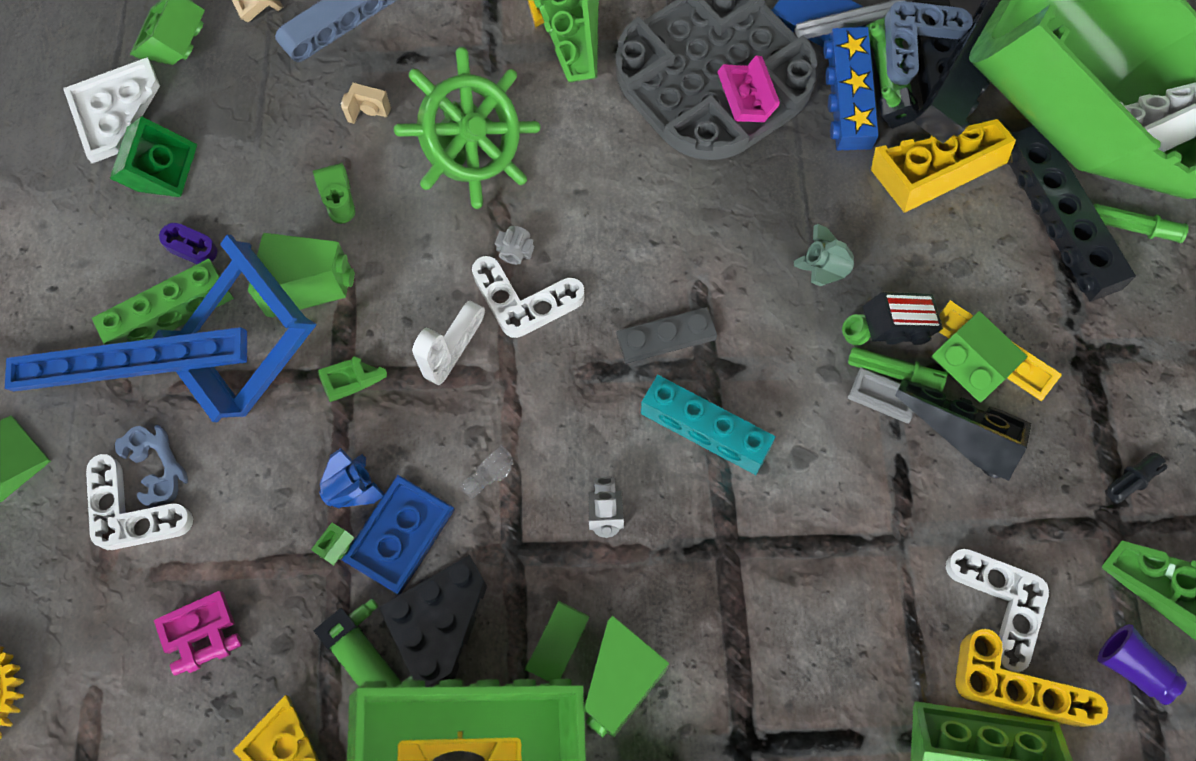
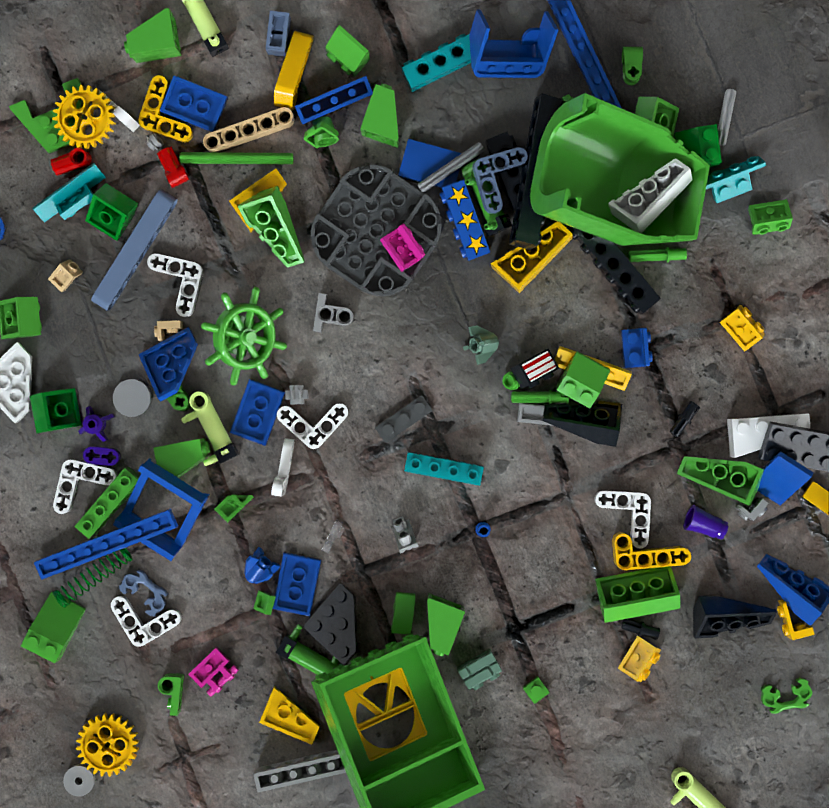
camera: 15 degrees left, 20 degrees up
none -> white beam [53,459,118,514]
none -> green piece [53,547,133,608]
none -> dark purple brick [78,406,115,442]
none -> light grey tile [113,379,152,417]
none -> blue plate [139,327,198,402]
none -> white beam [147,254,203,317]
none -> bright green plate [158,673,184,716]
none -> yellowish green piece [181,392,240,466]
none -> blue tile [230,379,285,446]
none -> light grey tile [313,293,354,333]
none -> blue pin [475,522,491,537]
none -> blue bracket [621,328,652,368]

